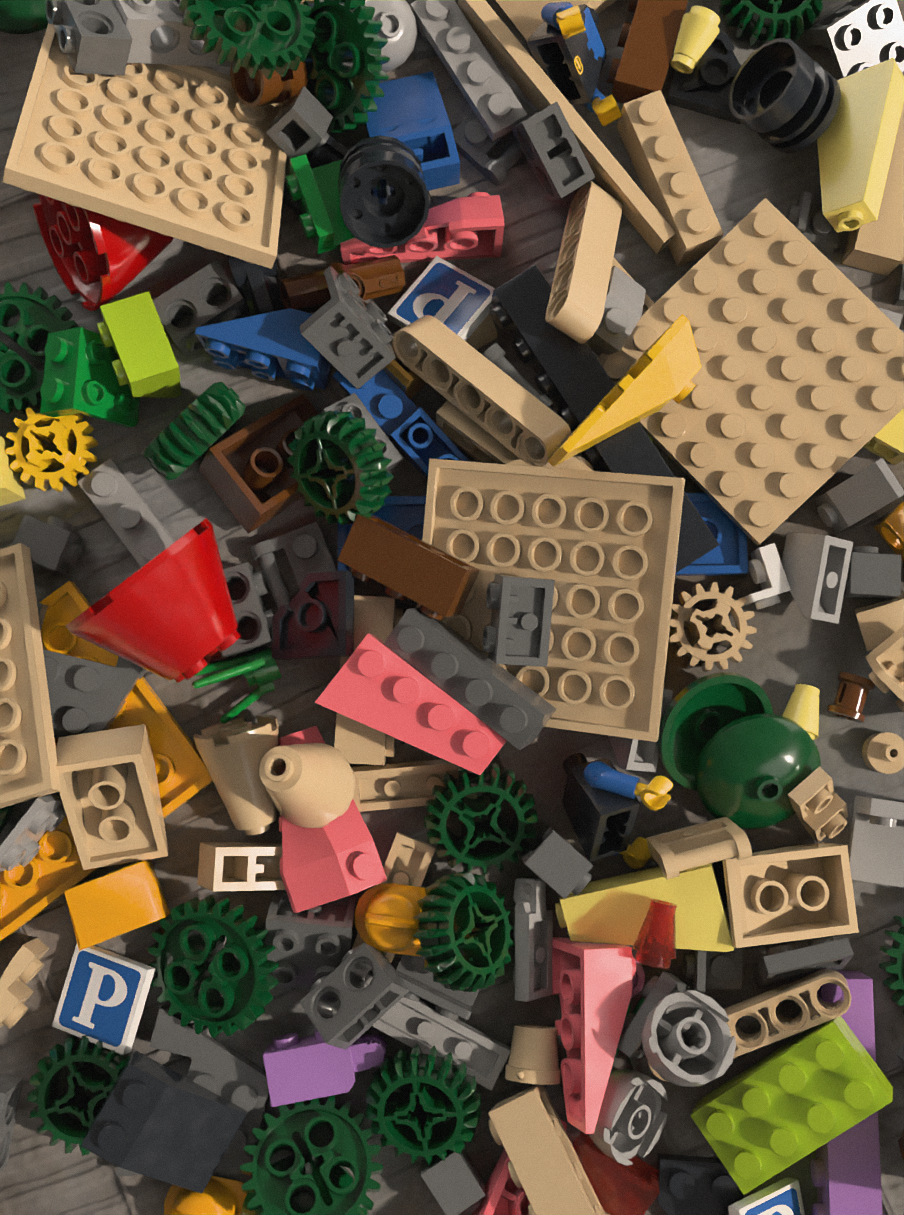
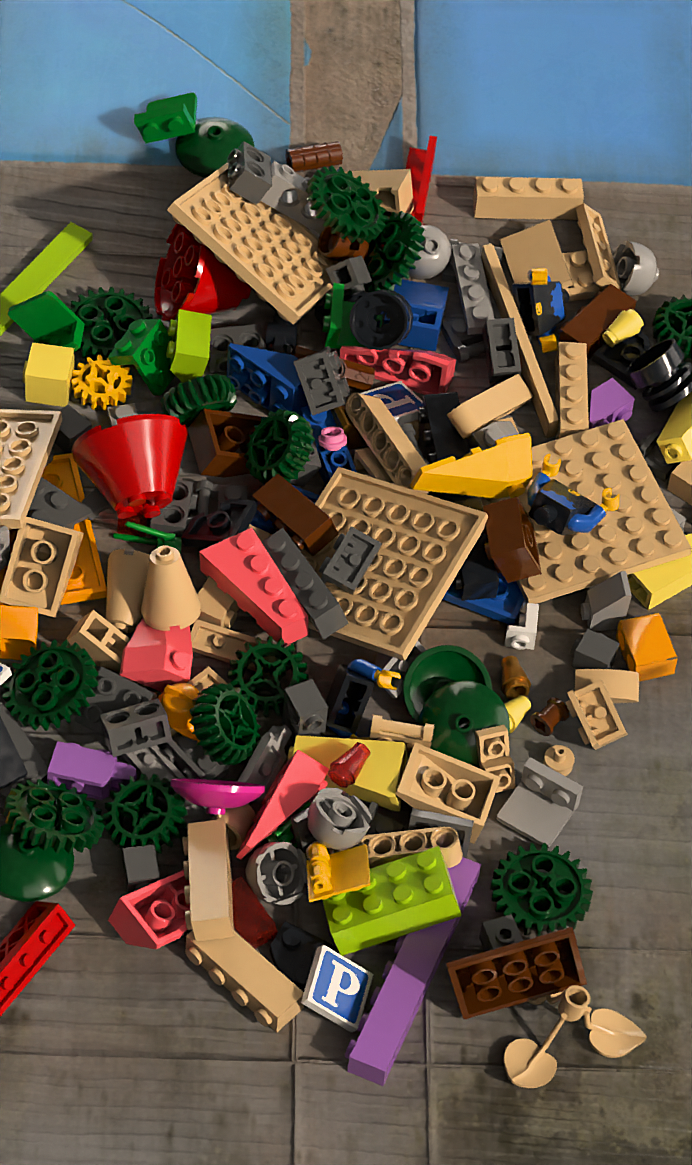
camera: 20 degrees right, 30 degrees down
tan gear [668,582,757,672] -> none
light grey slope [782,532,853,624] -> none
none -> dark pink dish [171,778,265,815]
none -> yellow hinge [306,842,371,902]
none -> bright pink plate [318,426,347,451]
none -> reddish brown brick [483,496,542,583]
none -> pearl gold cone [501,656,531,700]
none -> torso [527,454,620,535]
none -> medium lavender slope [588,378,635,429]

